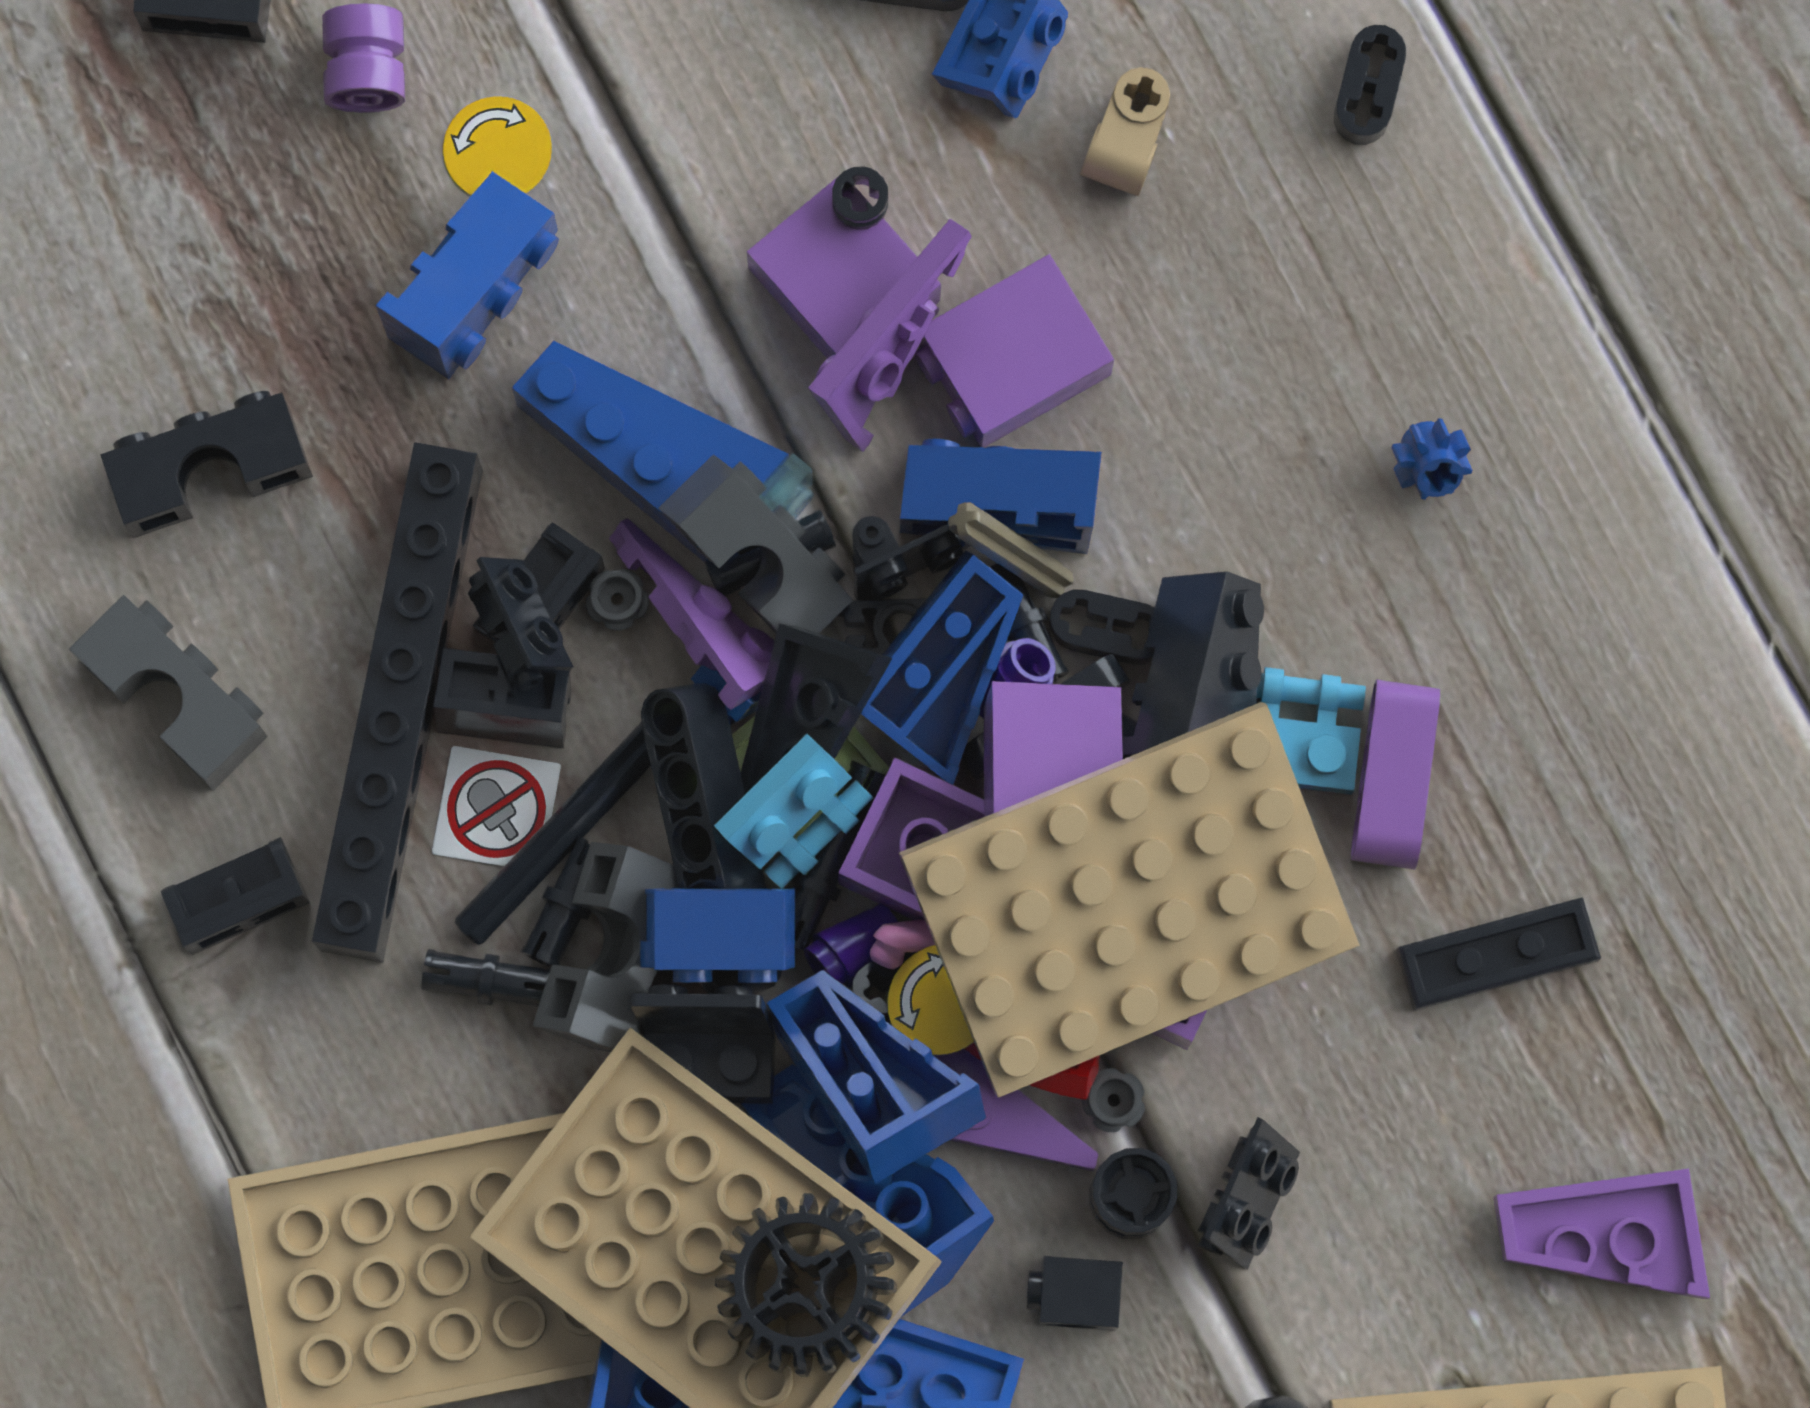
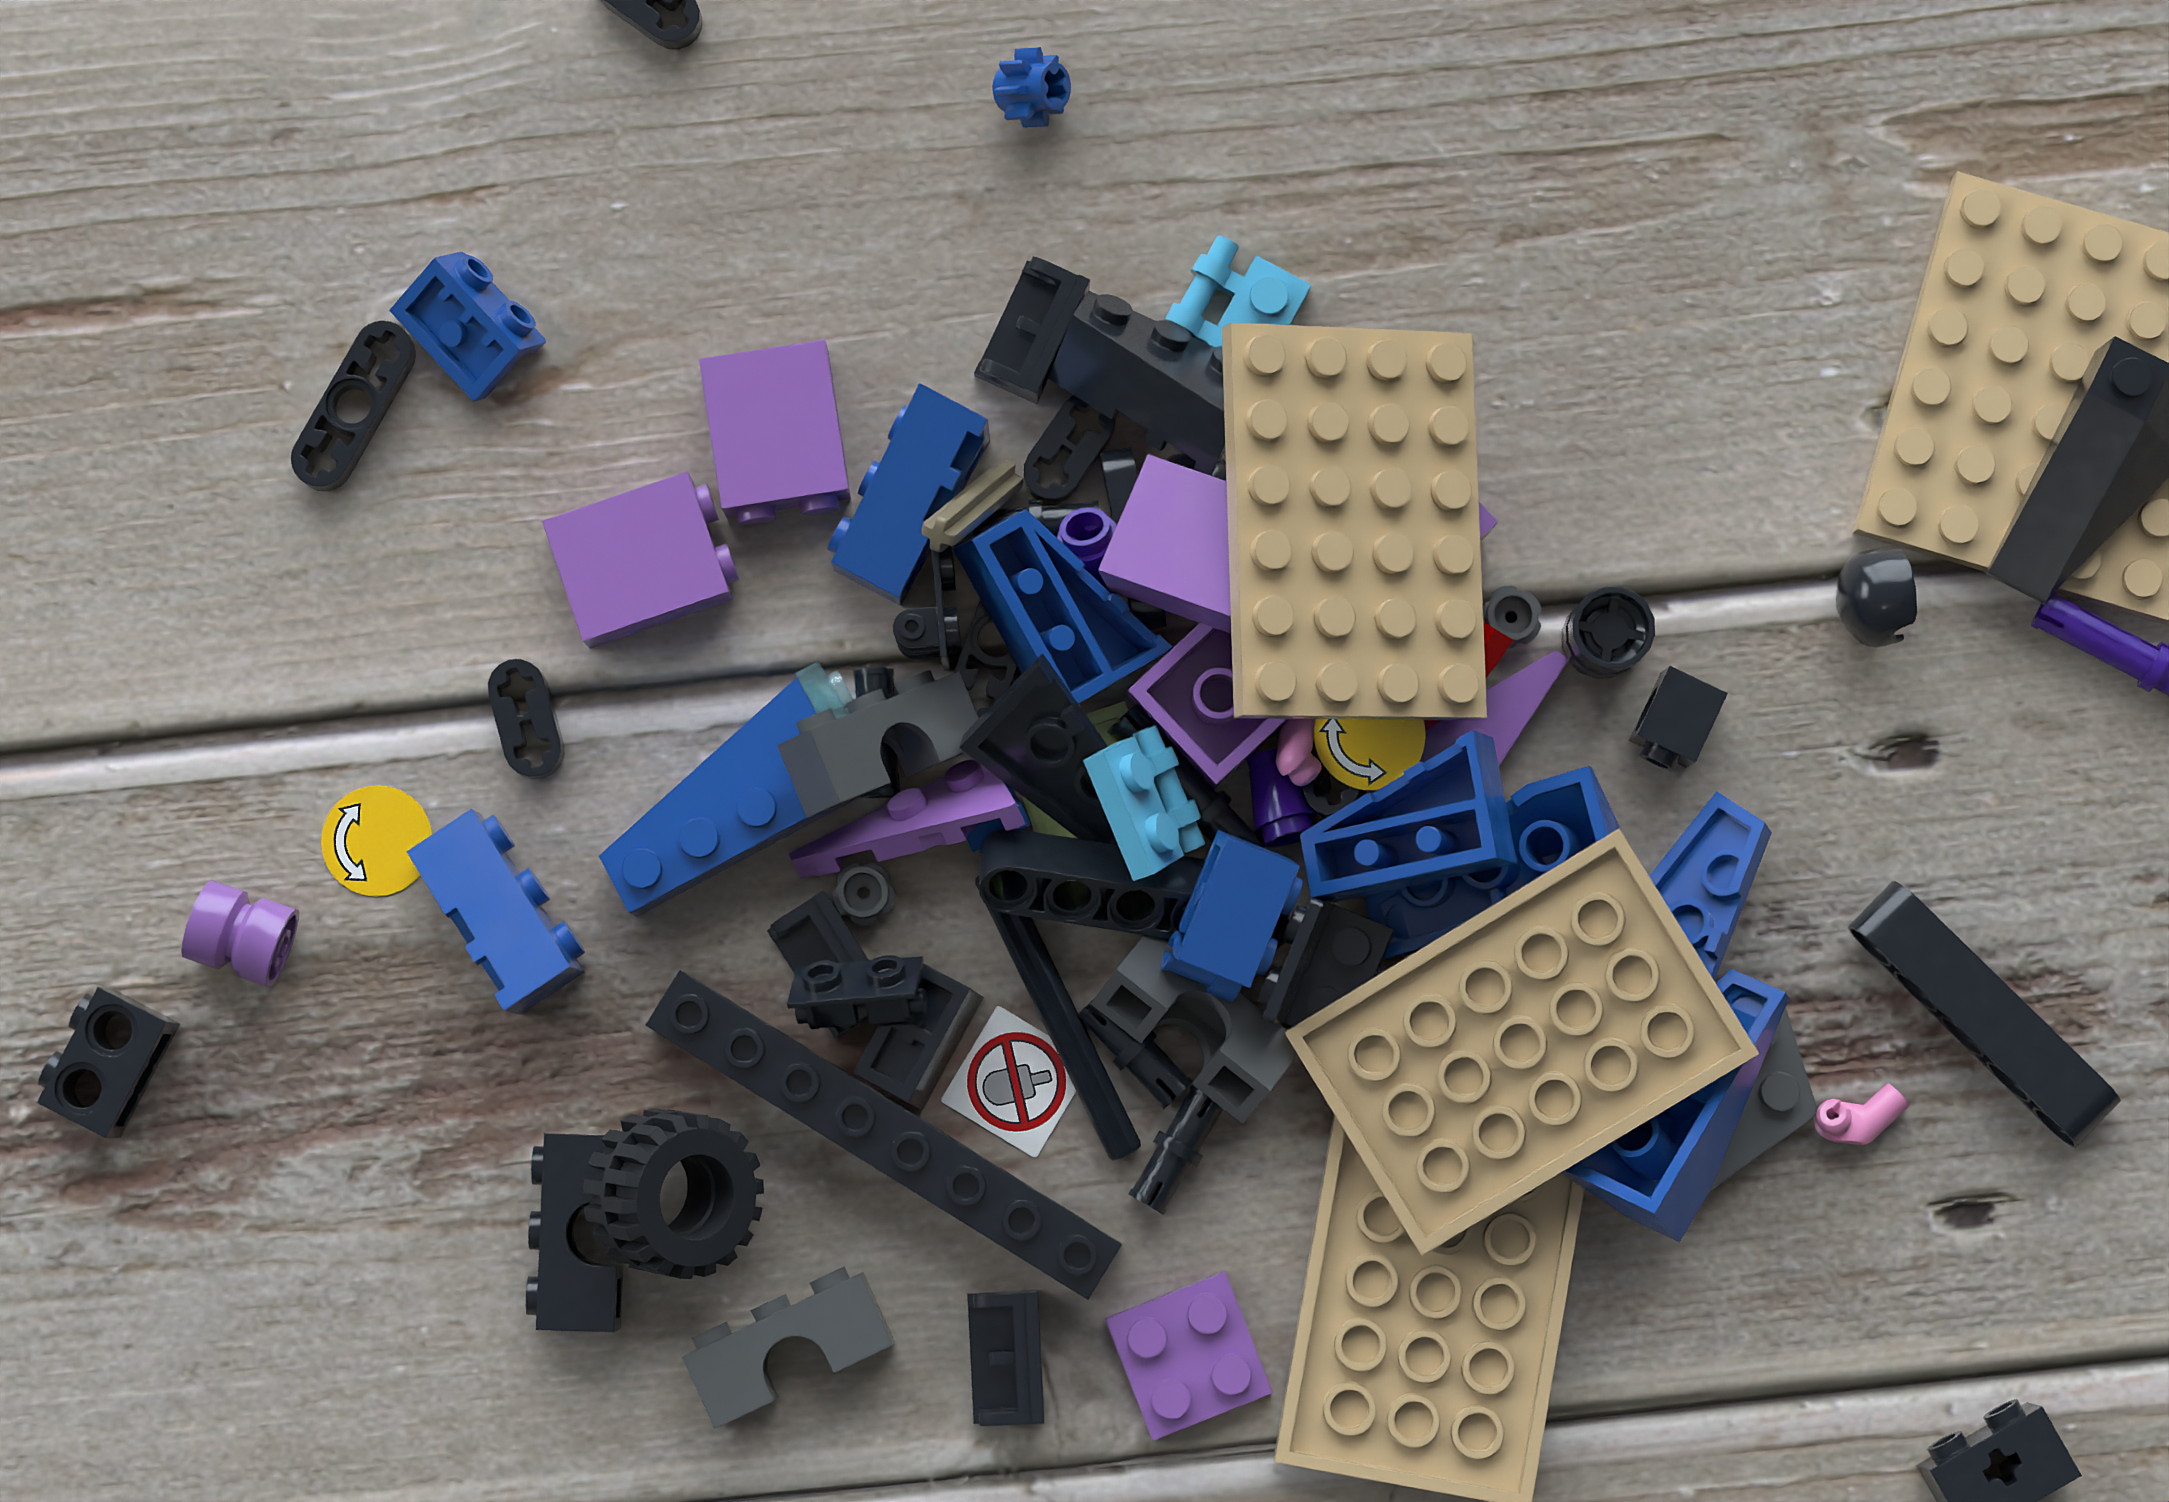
camera: 70 degrees left, 5 degrees up
black gear [715,1193,897,1377] -> none
medium lavender wing [808,219,972,452] -> none
black bush [832,166,888,230] -> none
tan piece [1080,67,1170,197] -> none
black hinge [1198,1117,1300,1270] -> none
medium lavender beam [1351,680,1440,870] -> none
black tile [1396,897,1601,1011] -> none
medium lavender wing [1493,1169,1710,1300] -> none
none -> black beam [488,659,565,780]
none -> black tyre [583,1109,764,1279]
none -> black hinge [974,256,1090,405]
none -> medium lavender plate [1105,1271,1273,1441]

